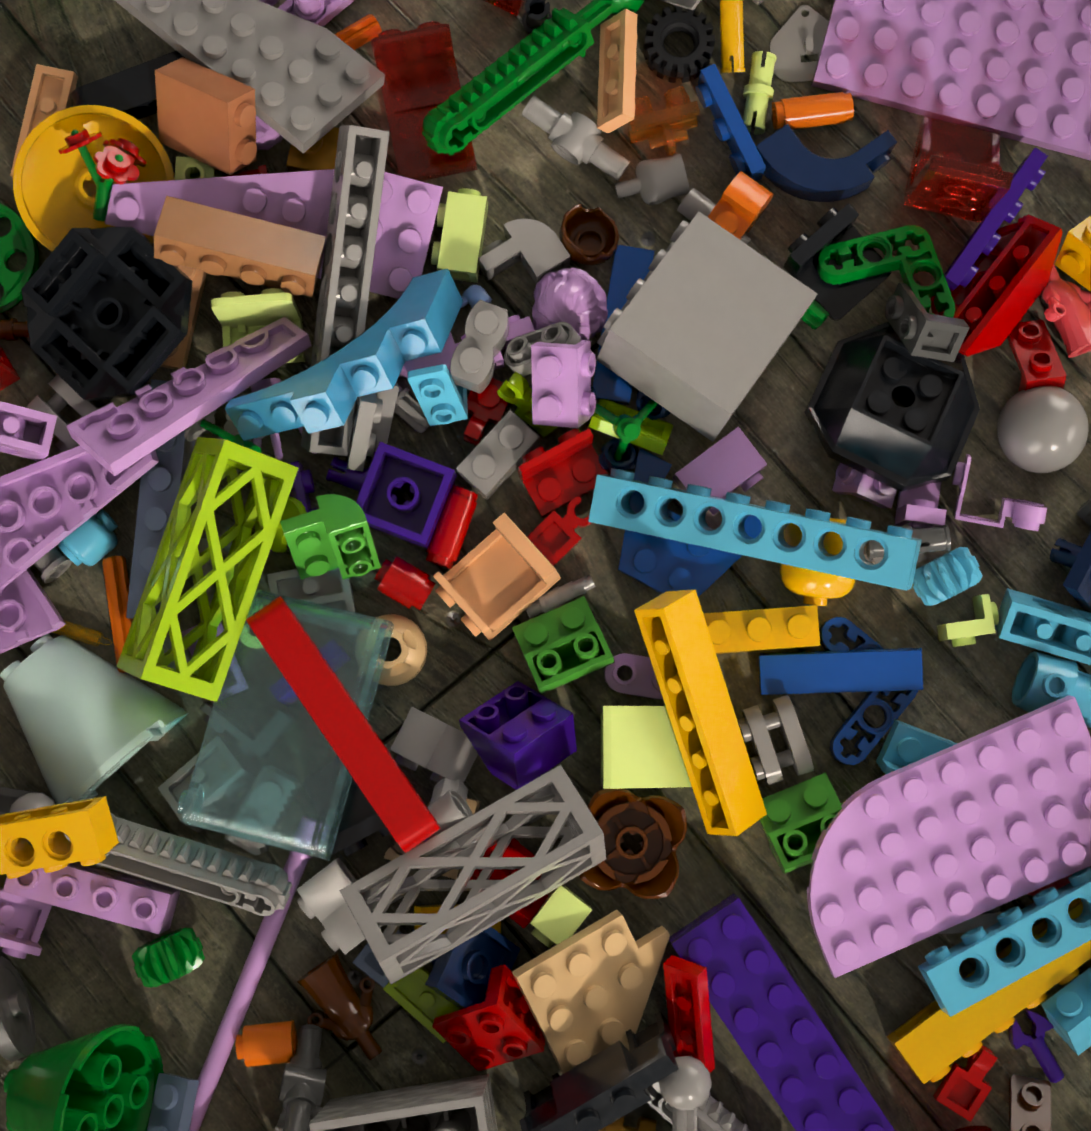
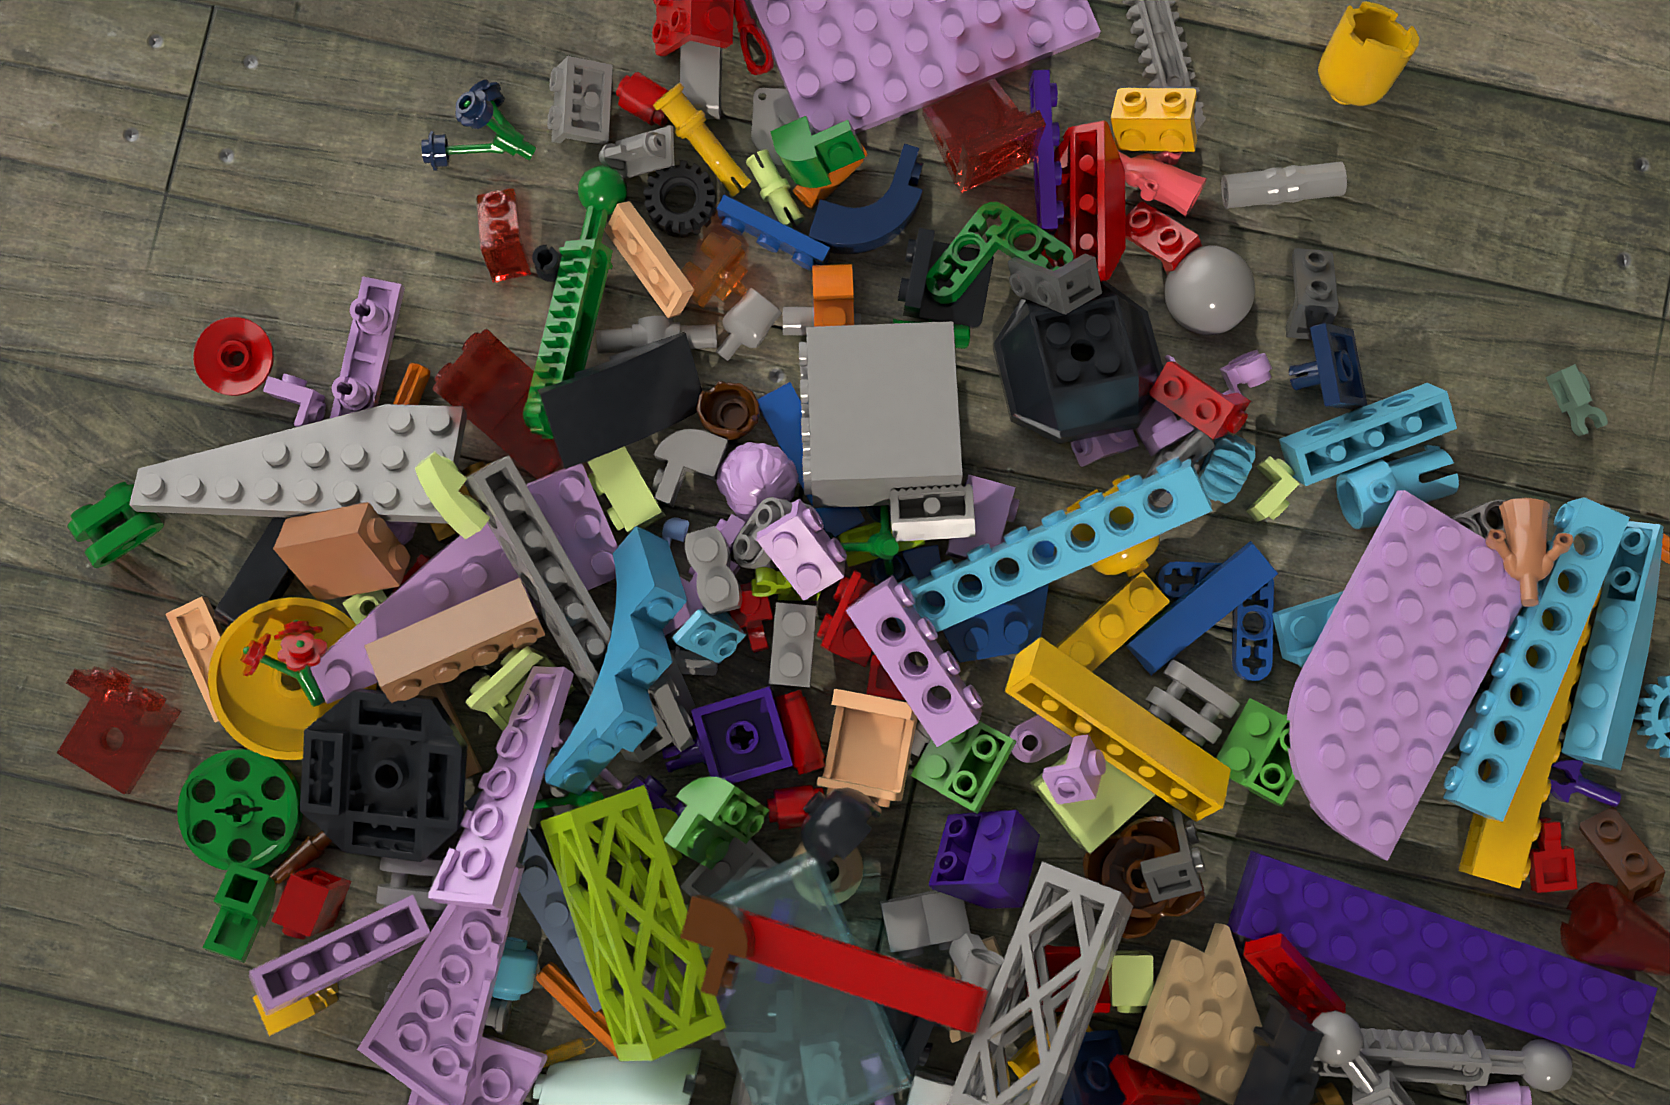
camera: 35 degrees left, 0 degrees up
none -> yellowish green slope [415,452,490,540]
none -> black slope [537,332,702,469]
none -> reddish brown brick [680,895,755,997]
none -> green brick [770,116,865,188]
none -> black cylinder [801,787,882,871]
none -> lavender brick [846,576,983,747]
none -> light grey brick [890,483,976,542]
none -> lavender bracket [1042,734,1106,804]
none -> dark grey bracket [1141,808,1206,903]
none -> red bracket [1150,361,1251,439]

